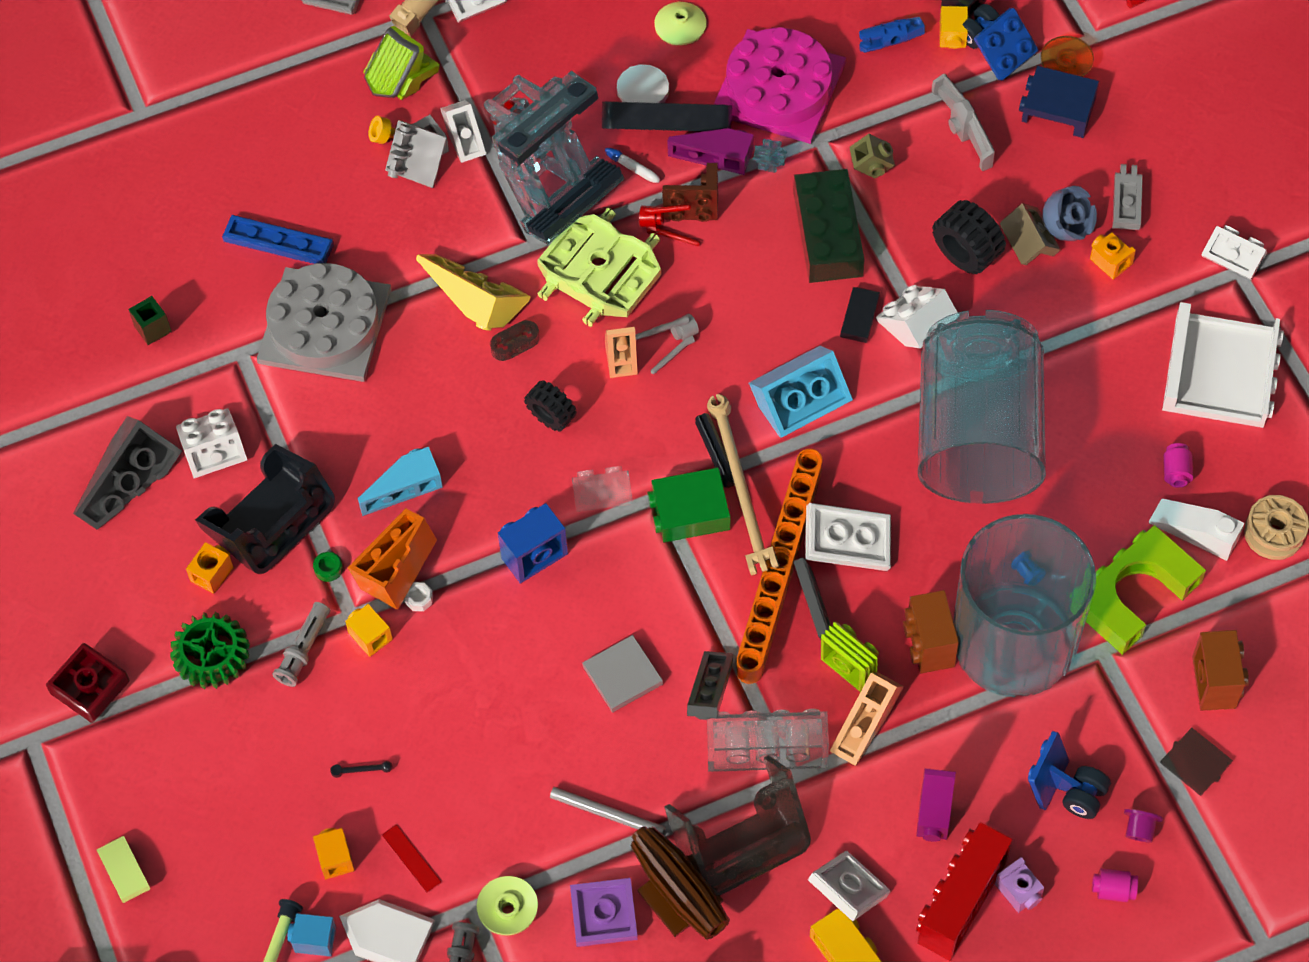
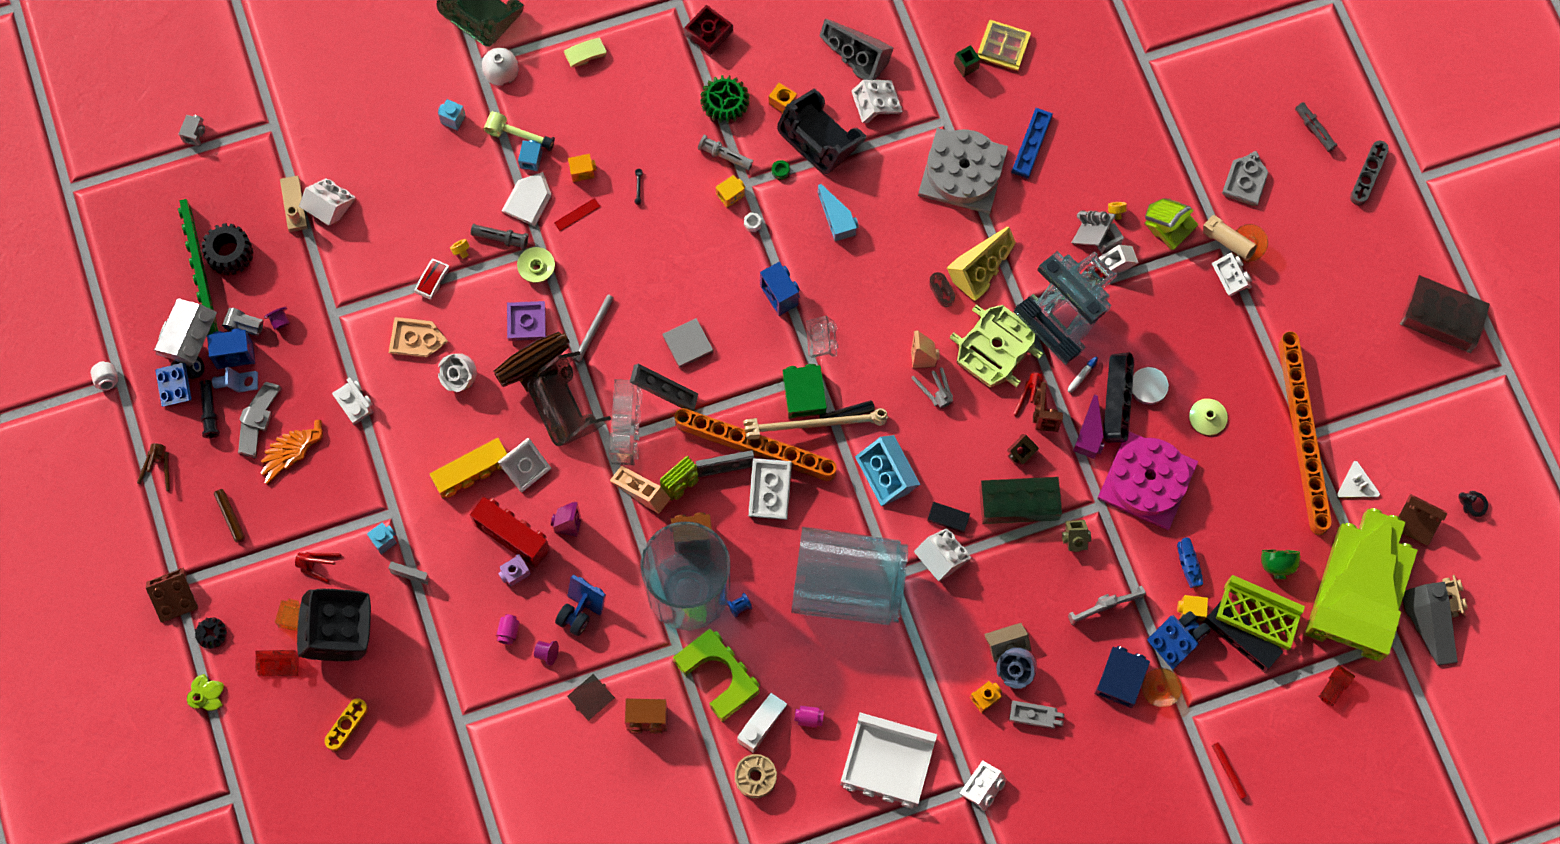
camera: 90 degrees right, 10 degrees up
orange wedge [347,508,437,610] -> none
black tyre [524,380,577,432] -> none
clear light blue gear [752,139,787,173] -> none
black tyre [932,200,1006,274] -> none
none -> clear piece [978,20,1031,71]
none -> dark brown brick [1007,434,1039,465]

